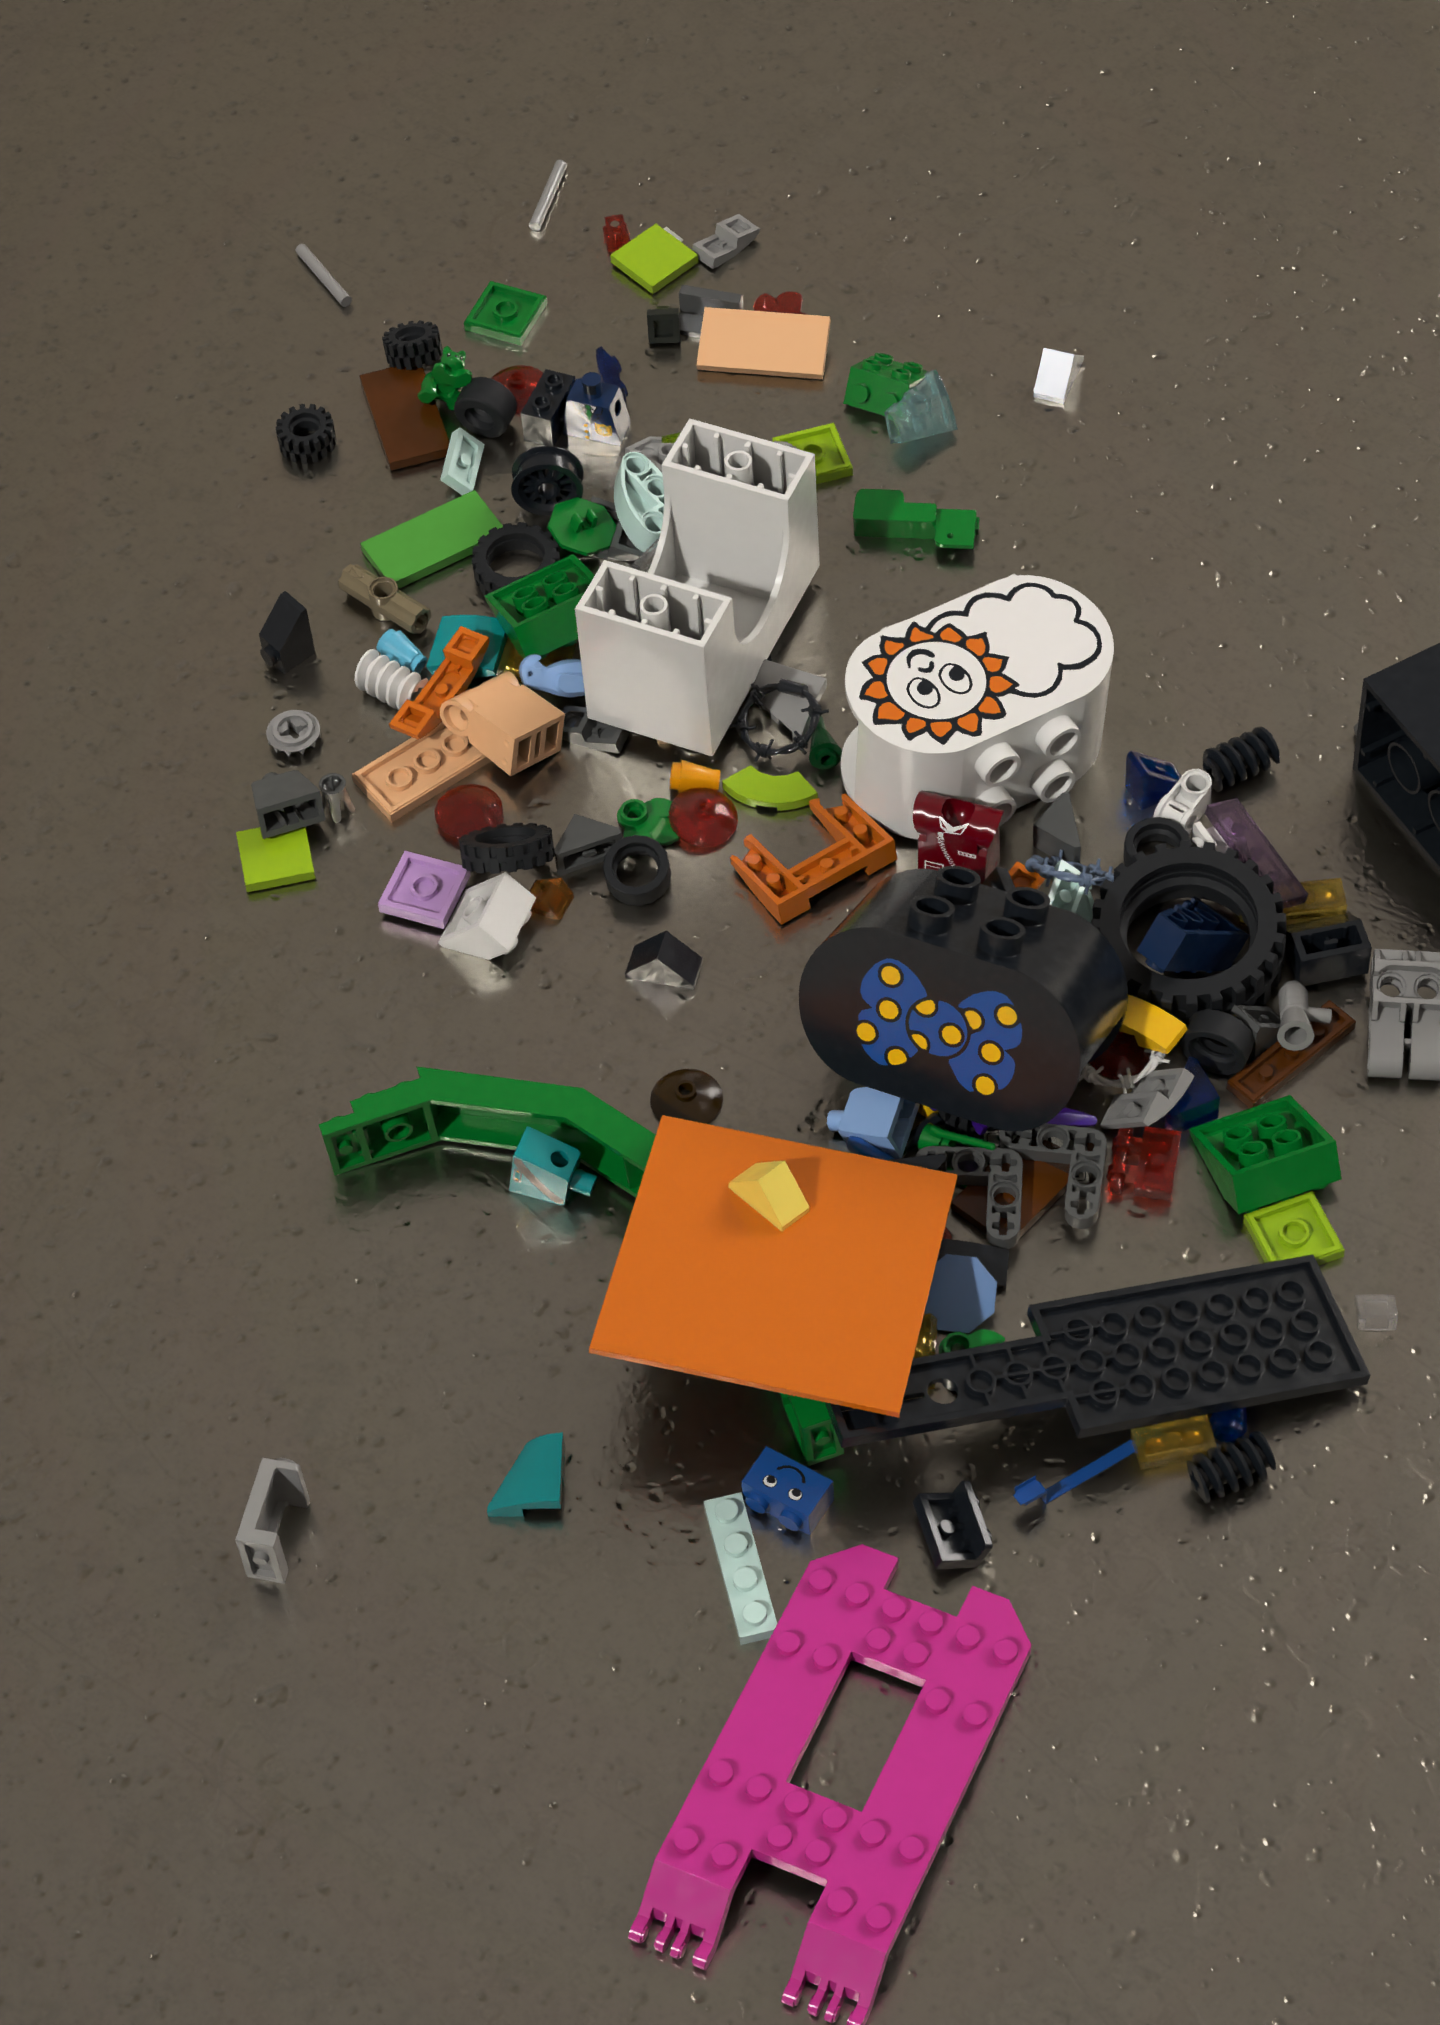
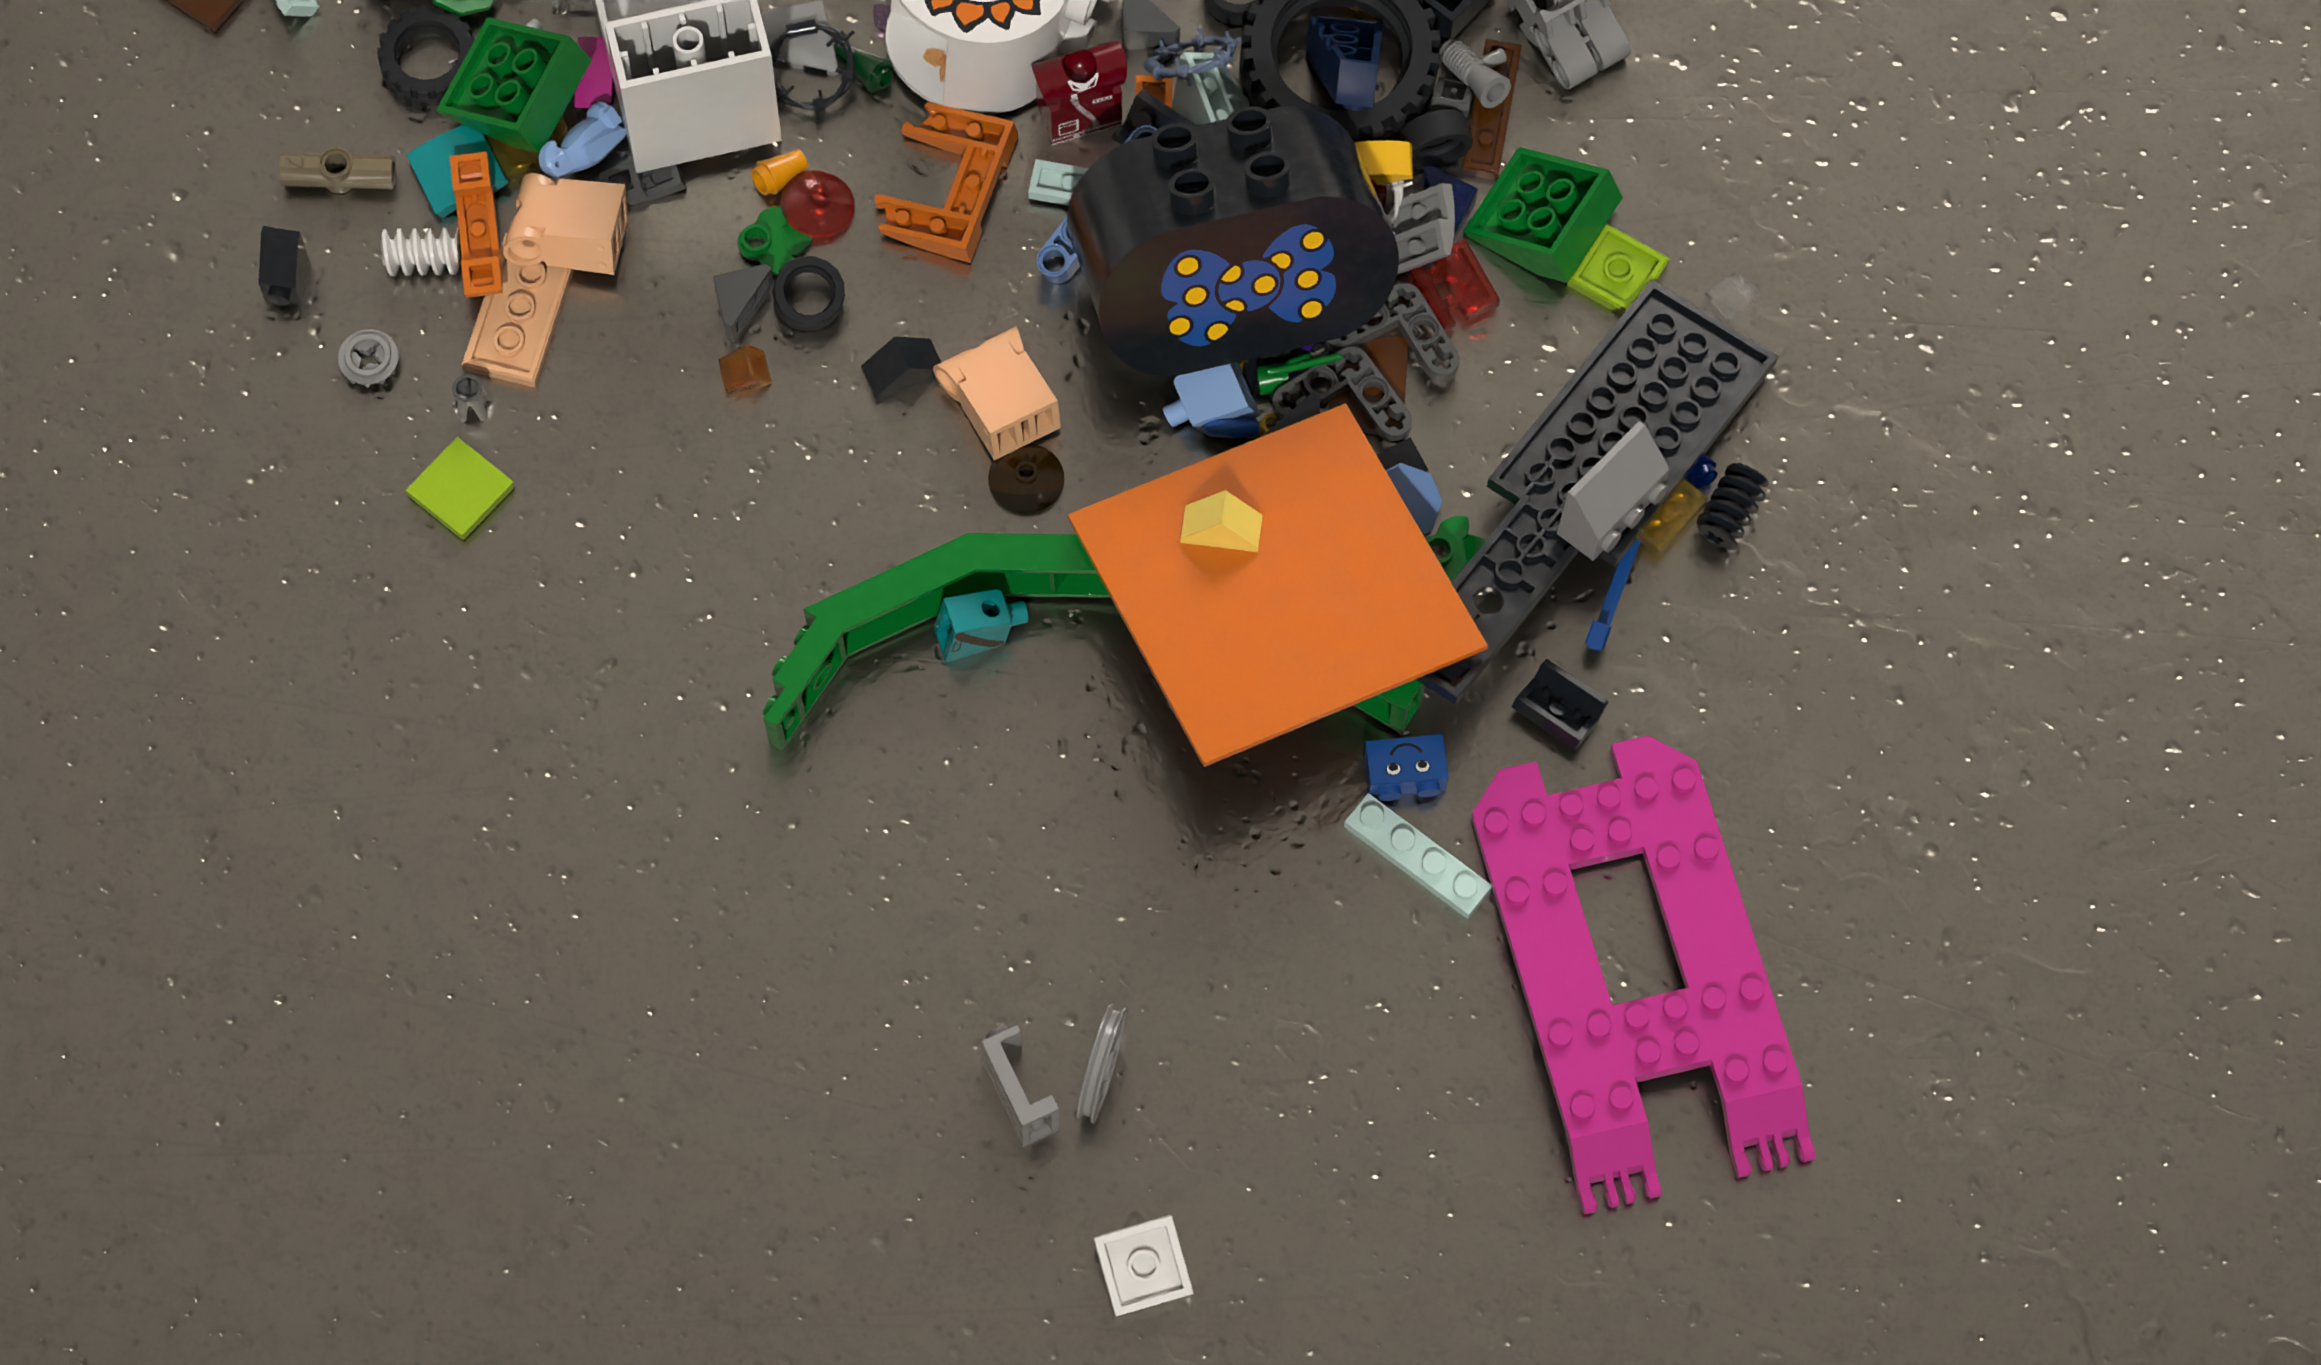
camera: 45 degrees left, 15 degrees up
dark grey torso [251,770,326,839] -> none
black tyre [276,404,336,464] -> none
bright green tile [360,490,503,589] -> none
medium azure cone [376,629,427,673] -> none
lavender plate [378,851,471,929] -> none
clear red dish [435,784,504,842] -> none
white slope [438,872,536,960] -> none
black tyre [459,823,555,874] -> none
teal slope [487,1432,565,1517] -> none
lime tile [722,765,818,811] -> none
none -> light nougat piece [933,326,1061,461]
none -> light grey wedge [1076,1003,1128,1124]
none -> white hinge [1093,1215,1194,1317]
none -> light grey slope [1557,421,1670,561]

